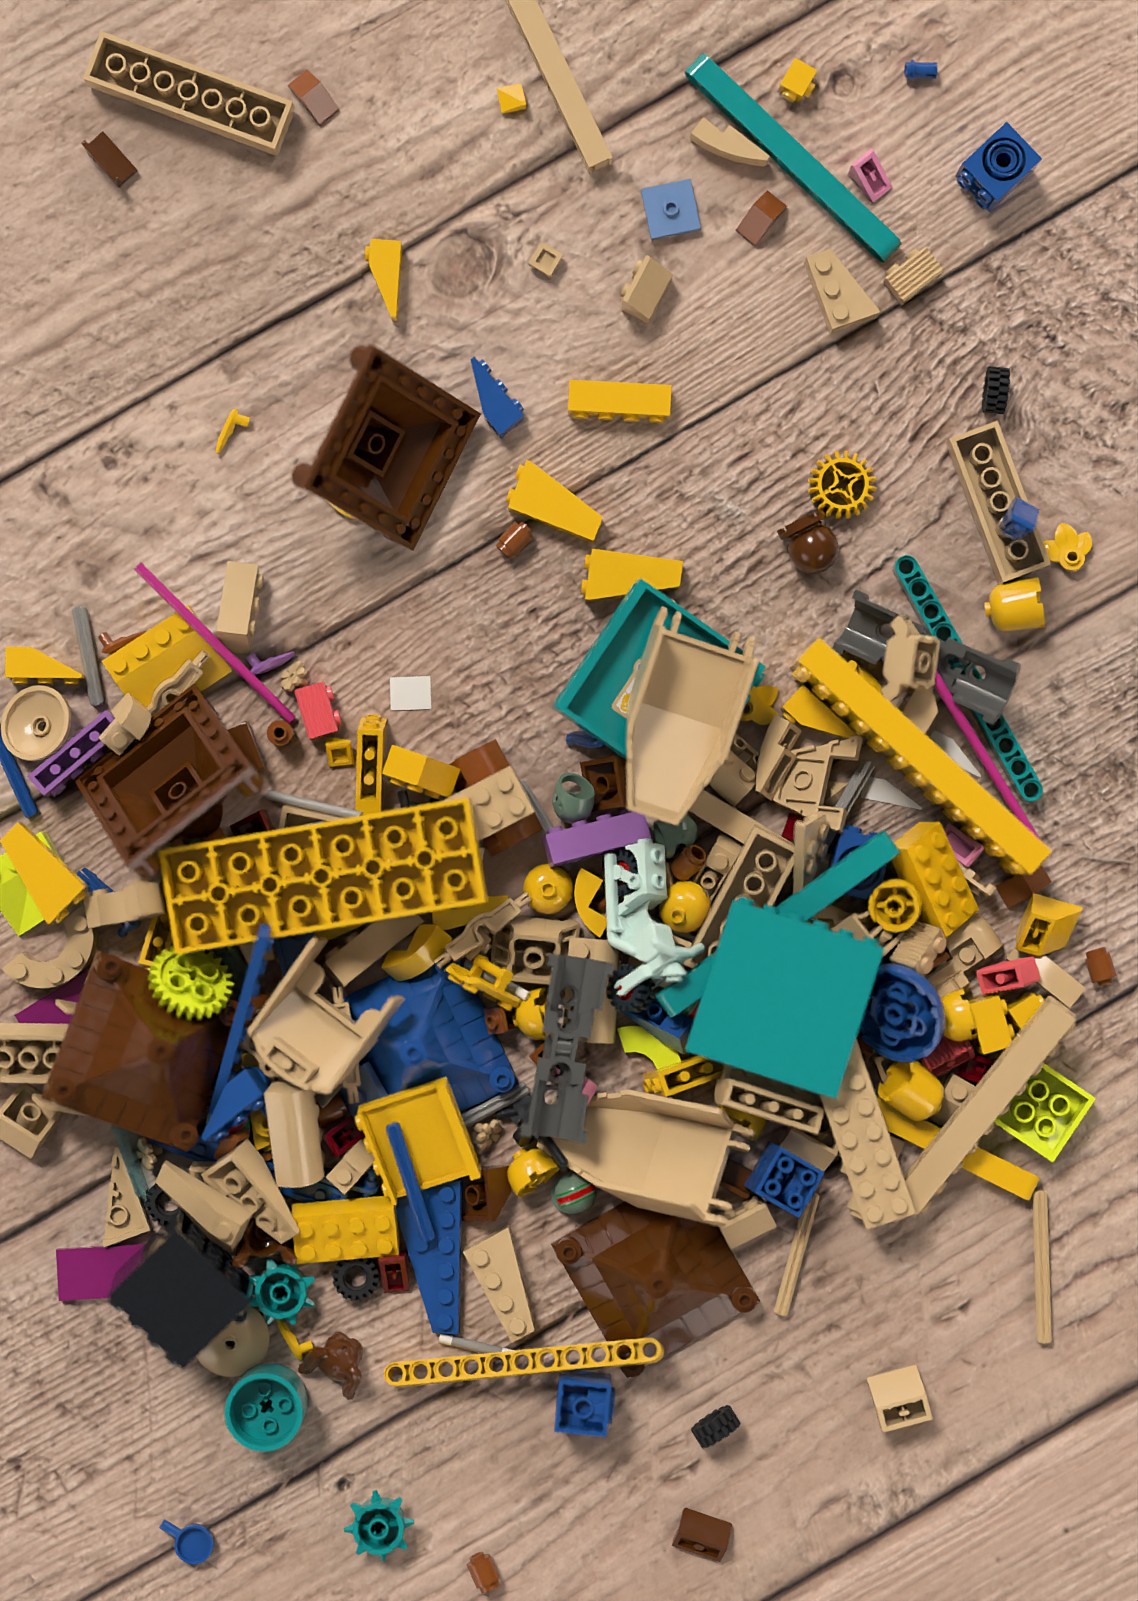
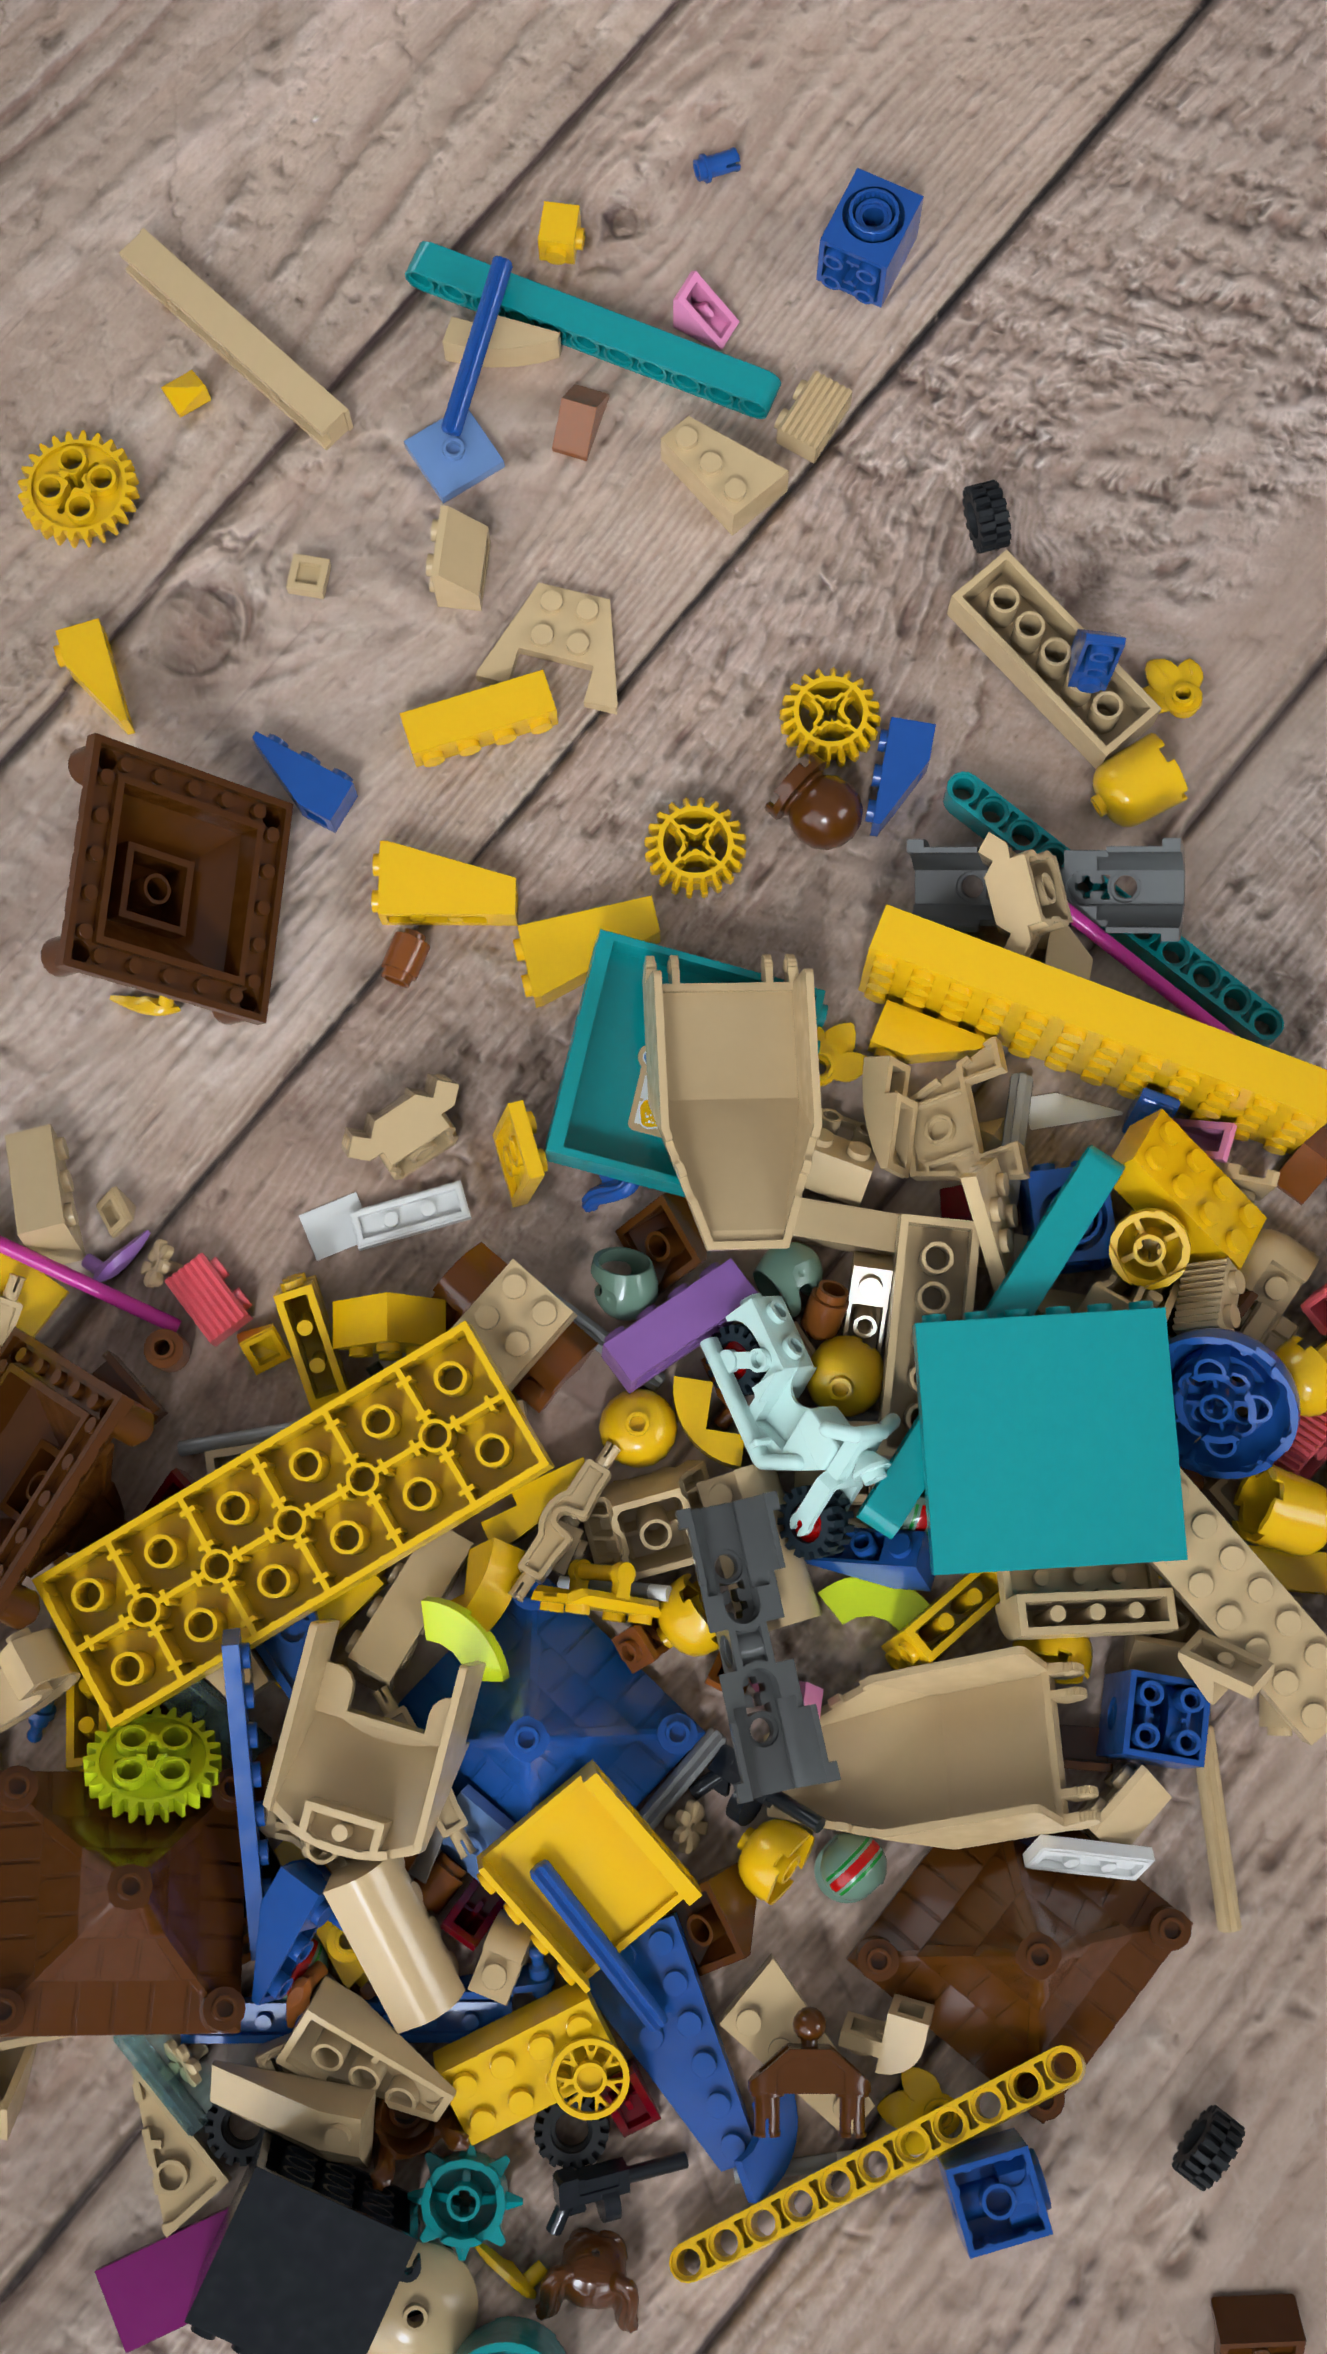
camera: 15 degrees left, 10 degrees down
none -> yellow gear [18,430,140,548]
none -> tan slope [96,1186,136,1238]
none -> tan slope [341,1073,459,1180]
none -> white tile [348,1180,472,1251]
none -> neon yellow tile [421,1596,510,1682]
none -> blue axle [441,256,513,437]
none -> tan wing [476,583,618,715]
none -> yellow plate [492,1100,548,1208]
none -> black piece [546,2151,689,2236]
none -> yellow wheel [550,2036,630,2120]
none -> yellow gear [644,797,746,899]
none -> blue tile [734,2094,798,2203]
none -> reddish brown connector [748,2007,871,2139]
none -> tan brick [838,1993,935,2075]
none -> blue slope [865,717,936,837]
none -> yellow plate [877,2066,961,2155]
none -> white tile [1022,1834,1155,1881]
none -> blue slope [1122,1087,1181,1134]
none -> tan slope [1178,1629,1274,1705]

